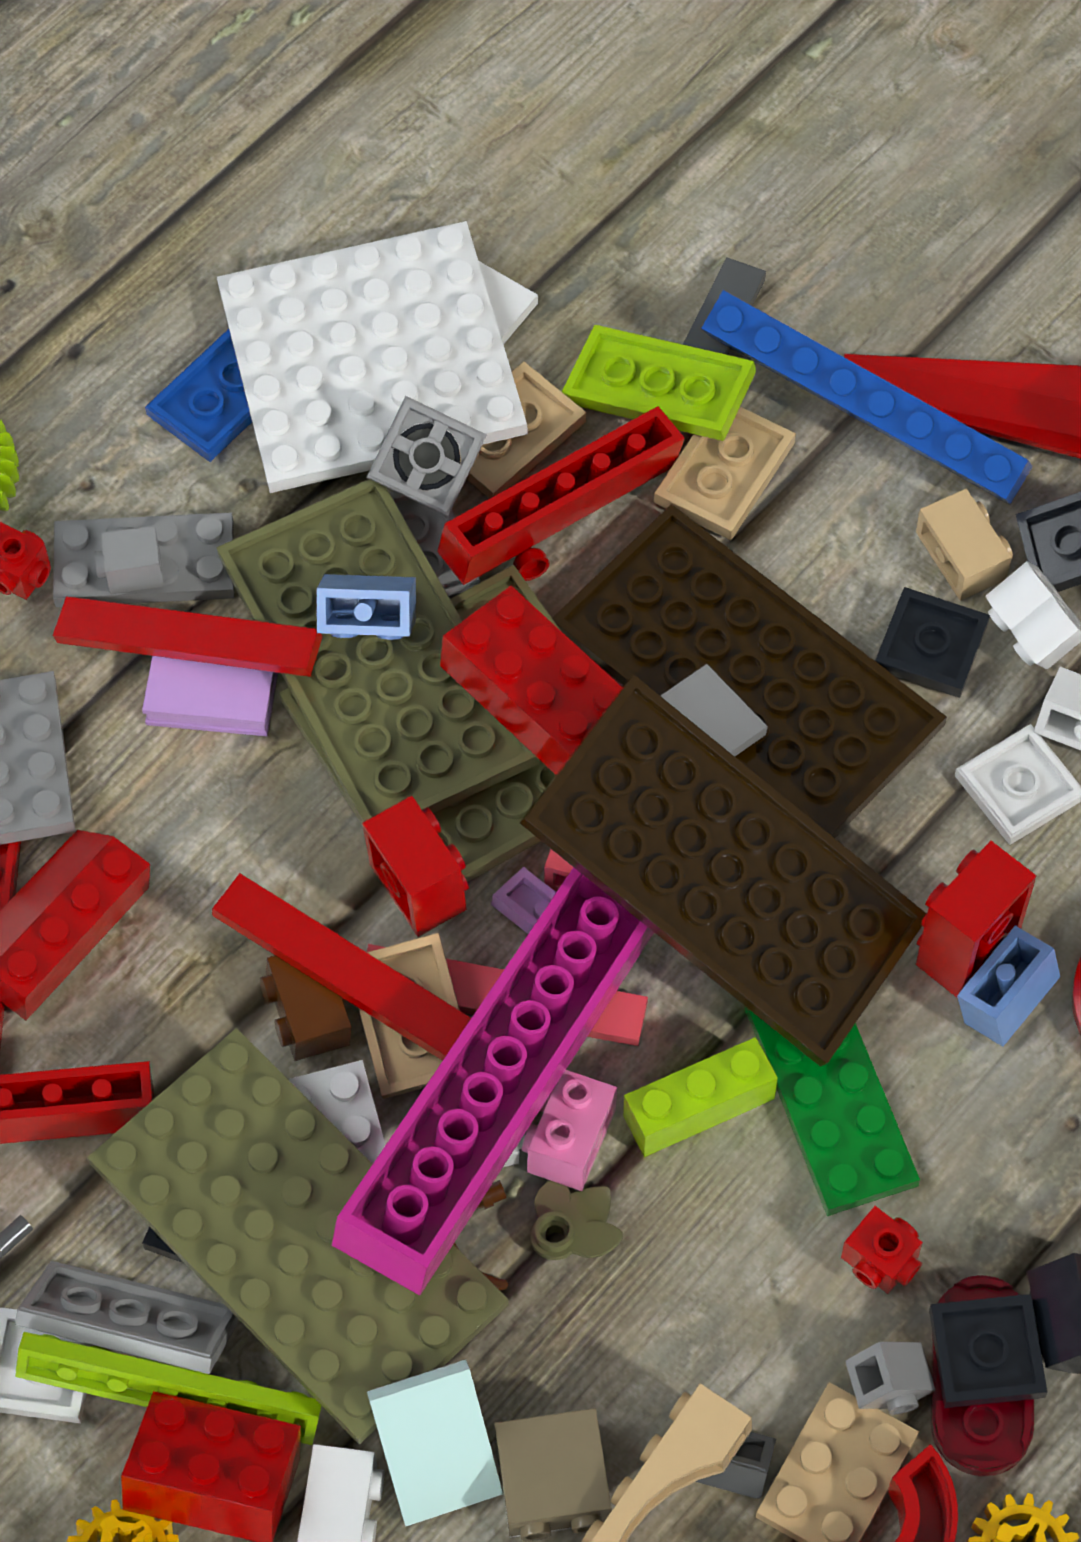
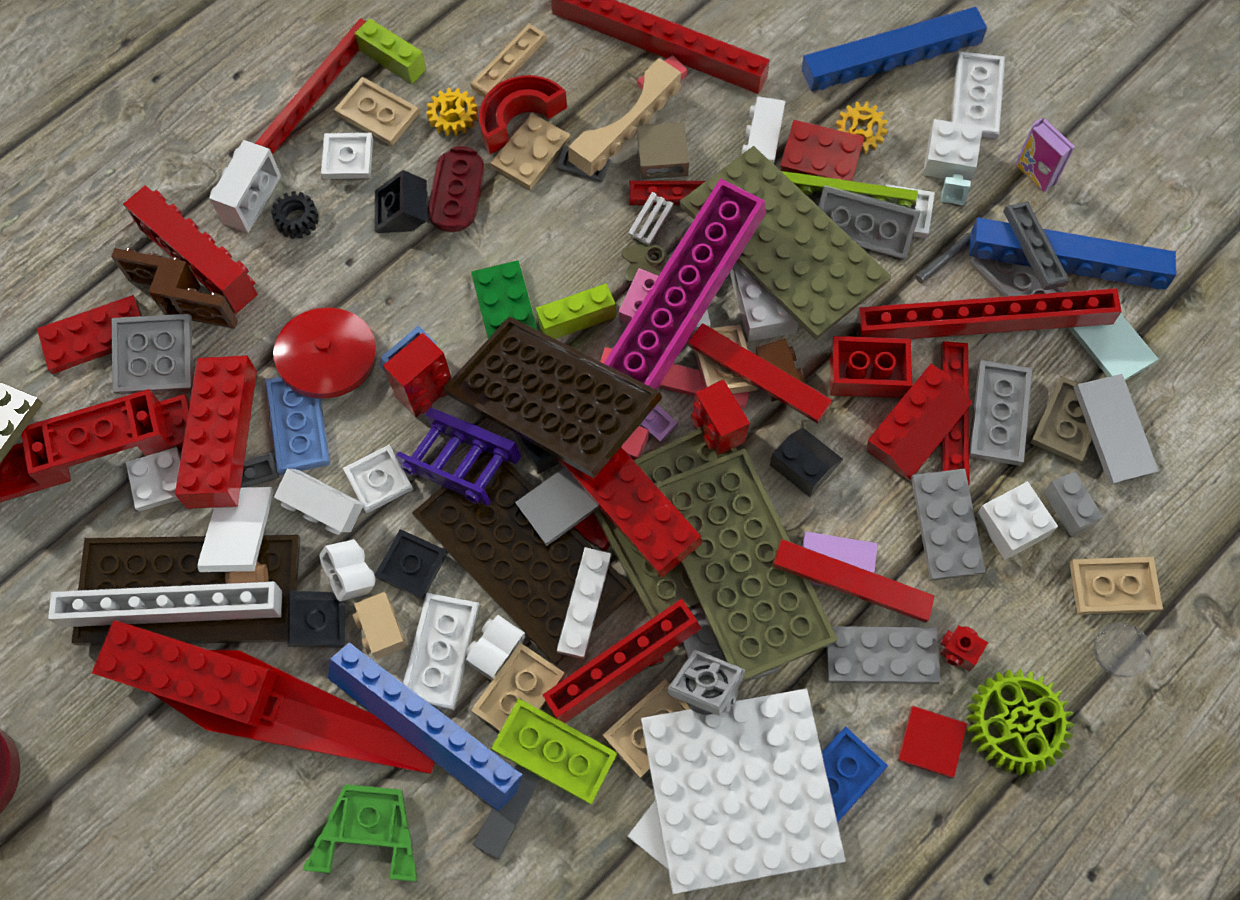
camera: 175 degrees left, 5 degrees up
light grey brick [94,525,164,594] -> none
medium blue brick [317,574,416,640] -> none
light aqua tile [367,1359,503,1526] -> none
red brick [841,1206,923,1294] -> none
light grey brick [845,1342,935,1415] -> none
black plate [929,1294,1048,1408] -> none
none -> bright green wing [303,784,418,882]
none -> dark purple fence [396,407,521,506]
none -> white tile [403,593,480,711]
none -> white brick [465,615,526,681]
none -> white plate [557,547,611,659]
none -> white tile [628,192,674,246]
none -> red tile [629,180,706,206]
none -> black slope [770,427,843,497]
none -> red brick [829,336,912,398]
none -> red tile [897,706,967,779]

